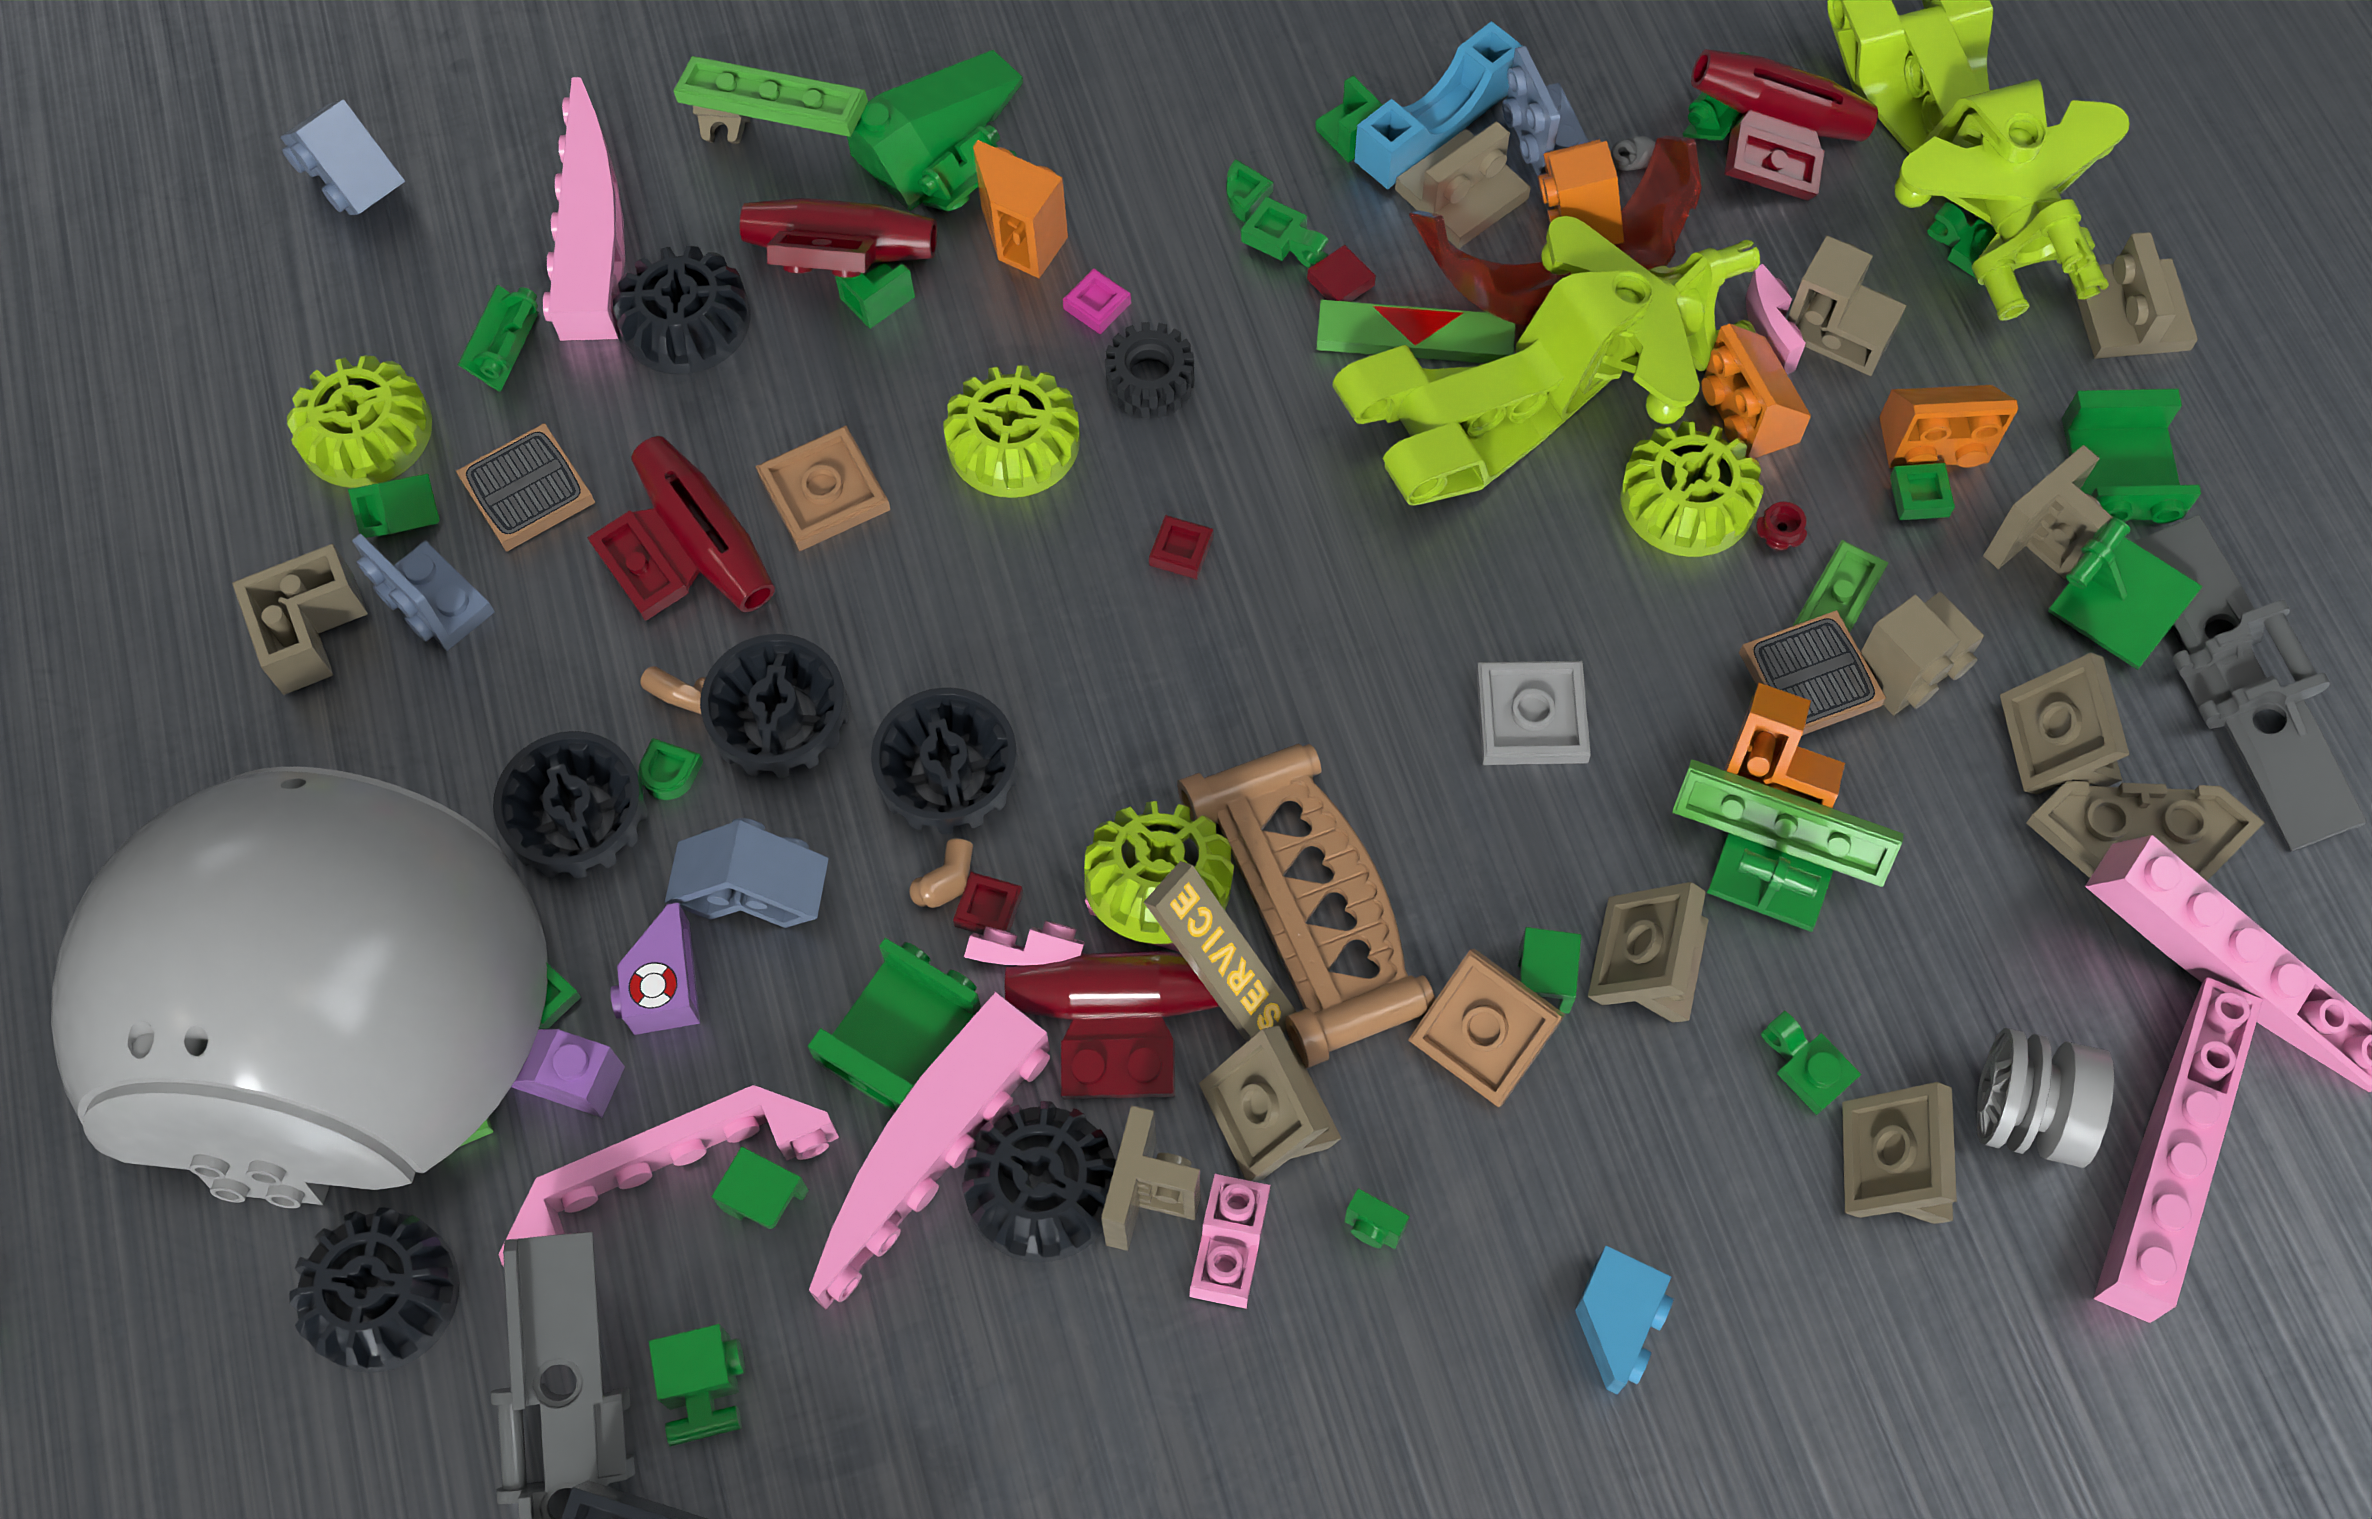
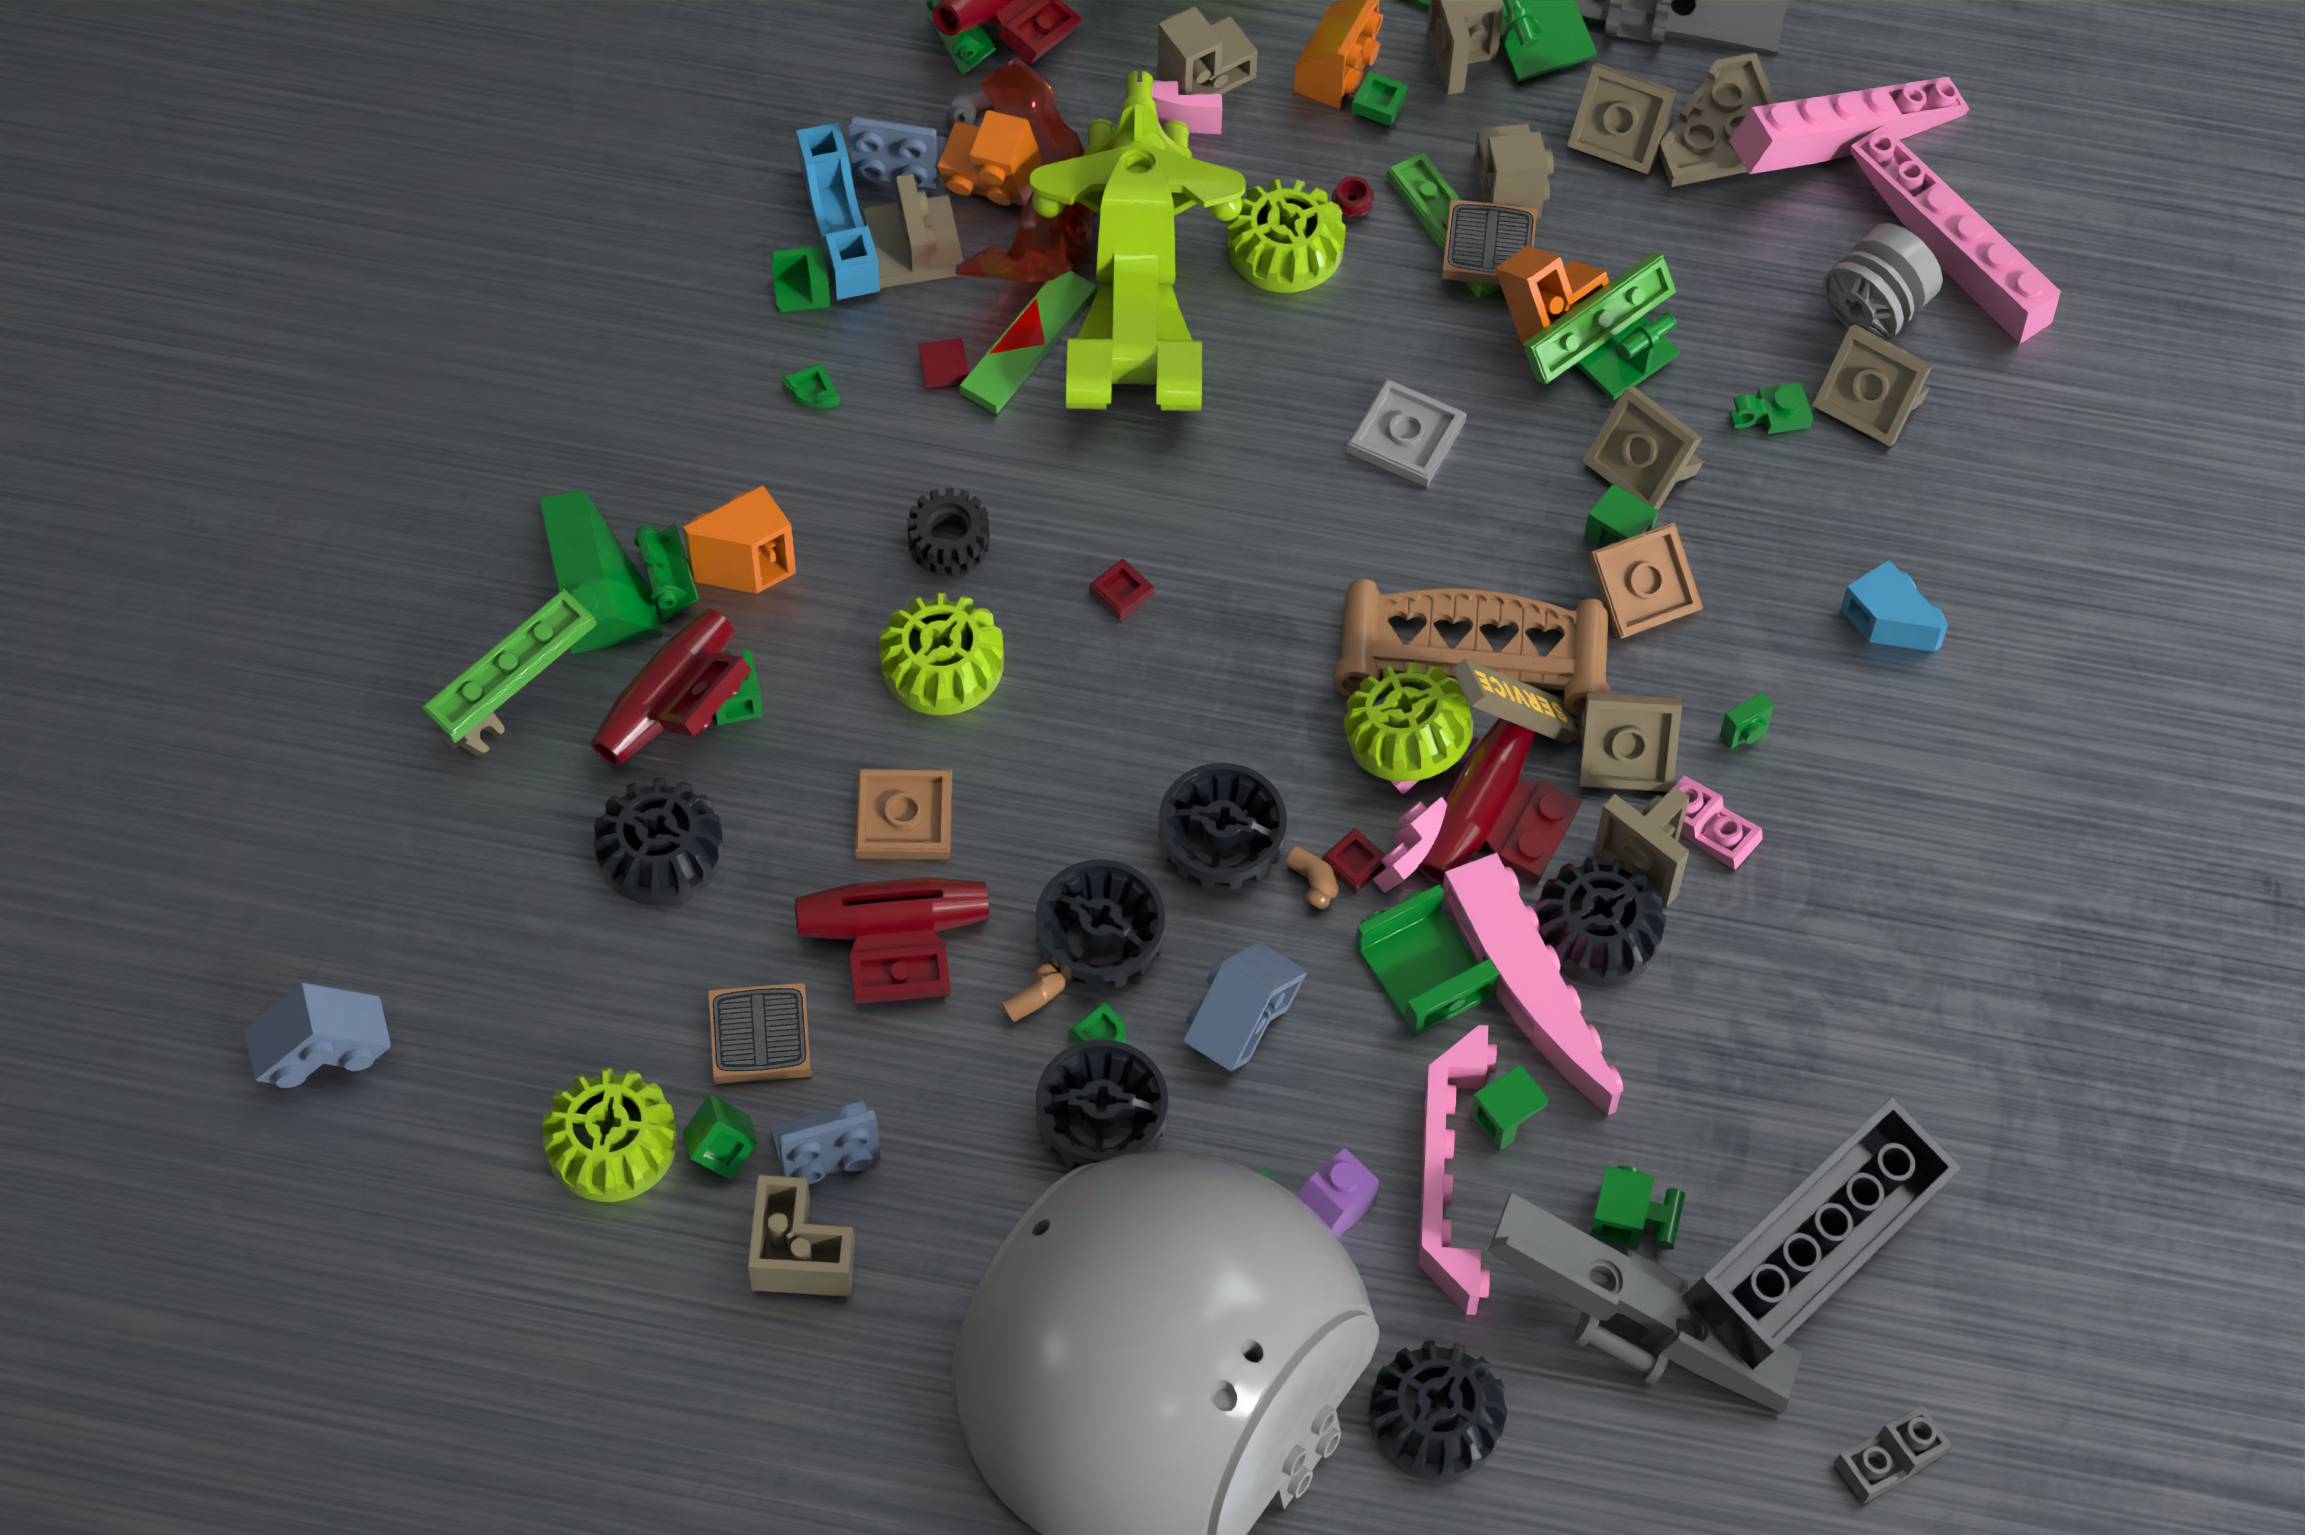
camera: 65 degrees left, 5 degrees down
green hinge [457,285,539,392] -> none
bright pink slope [543,77,625,341] -> none
medium lavender slope [611,903,700,1035] -> none
dark pink tile [1063,268,1131,334] -> none
green plate [1241,197,1328,268] -> none
orange slope [1701,324,1811,459] -> none

